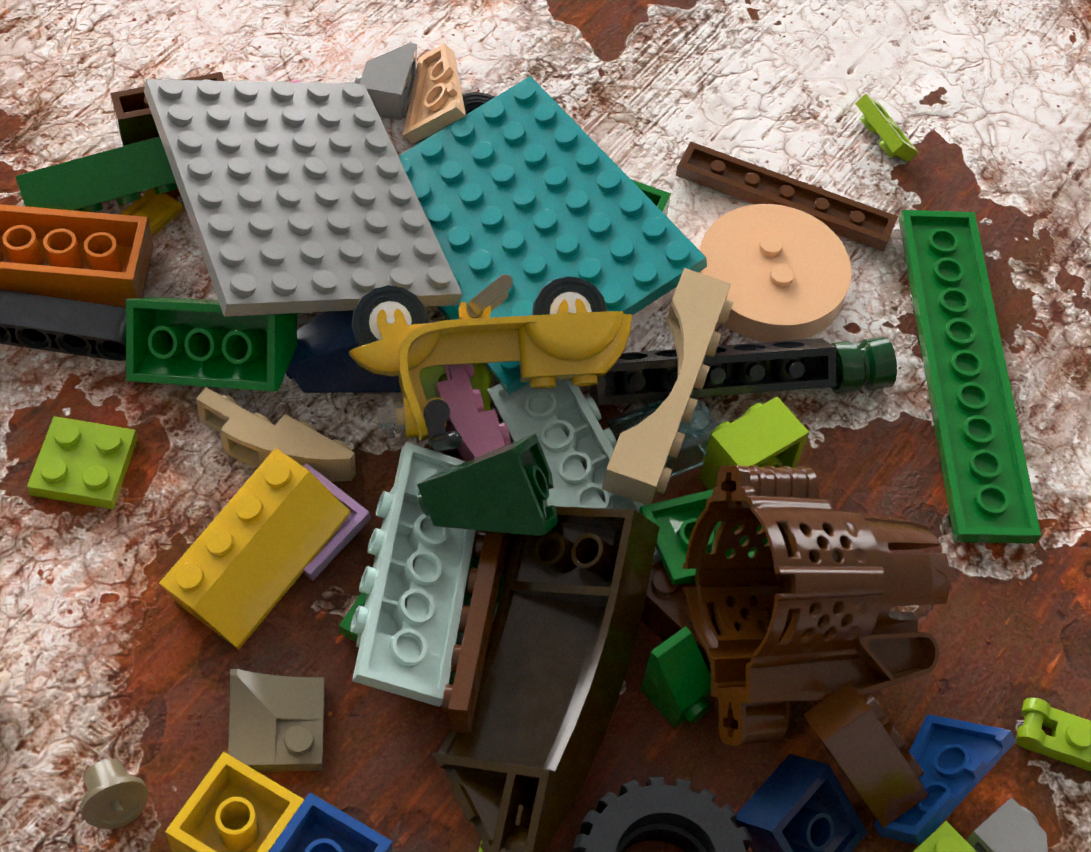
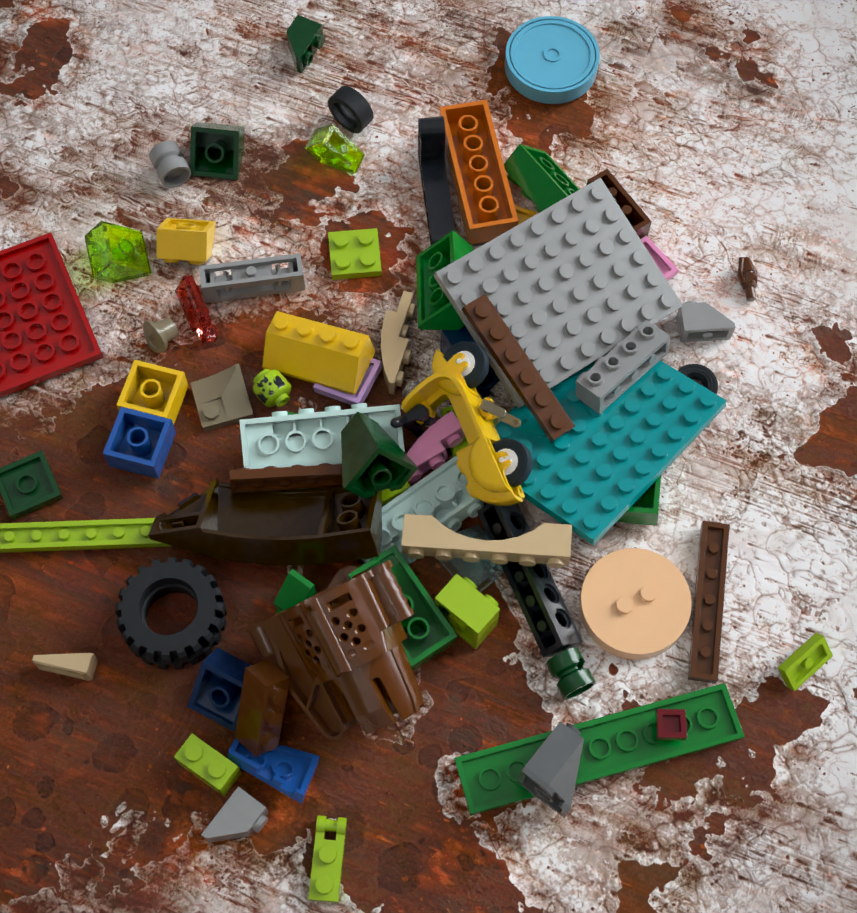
camera: 80 degrees right, 10 degrees up
light nougat wing [402,43,466,144] -> none
none -> clear red hinge [175,275,219,343]
none -> light grey brick [199,253,305,303]
none -> lime head [253,369,292,407]
none -> reddish brown plate [462,294,575,442]
none -> dark grey slope [517,721,584,818]
none -> light grey brick [576,320,671,414]
none -> dark red plate [655,709,687,740]
none -> reddish brown piece [737,257,758,301]

